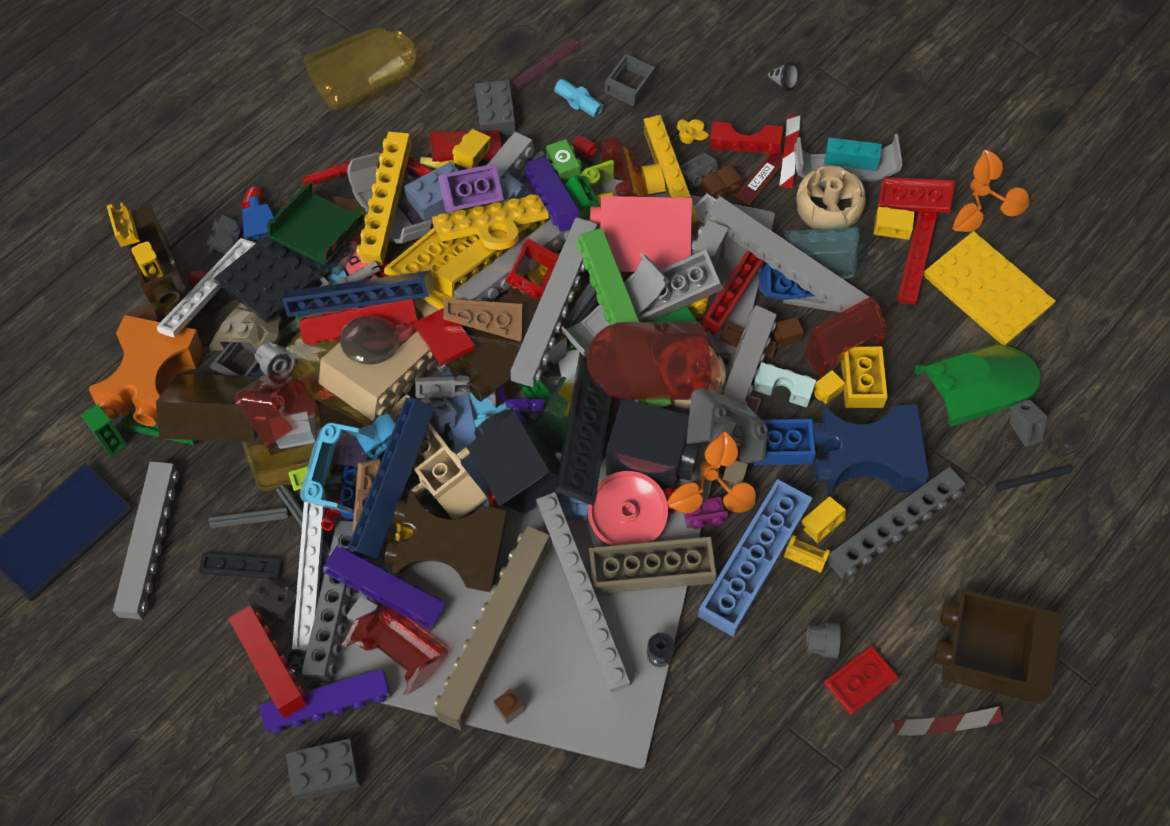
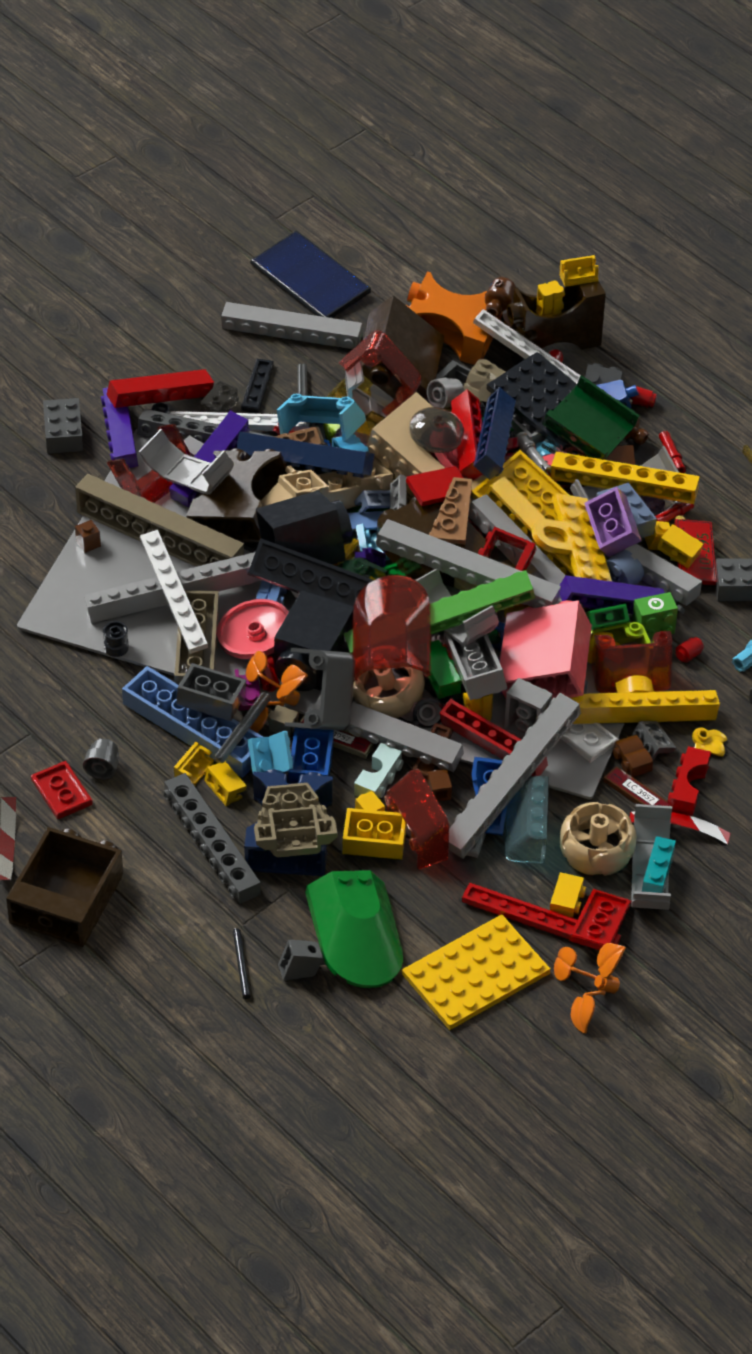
camera: 95 degrees right, 15 degrees down
green brick [81,404,127,457] -> none
none -> light grey windscreen [139,429,234,495]
none -> white plate [140,530,208,654]
none -> dark grey brick [176,663,246,721]
none -> dark grey axle [215,692,271,763]
none -> medium azure bracket [248,731,293,773]
none -> dark tan wedge [254,783,338,857]
none -> reddish brown piece [485,277,517,317]

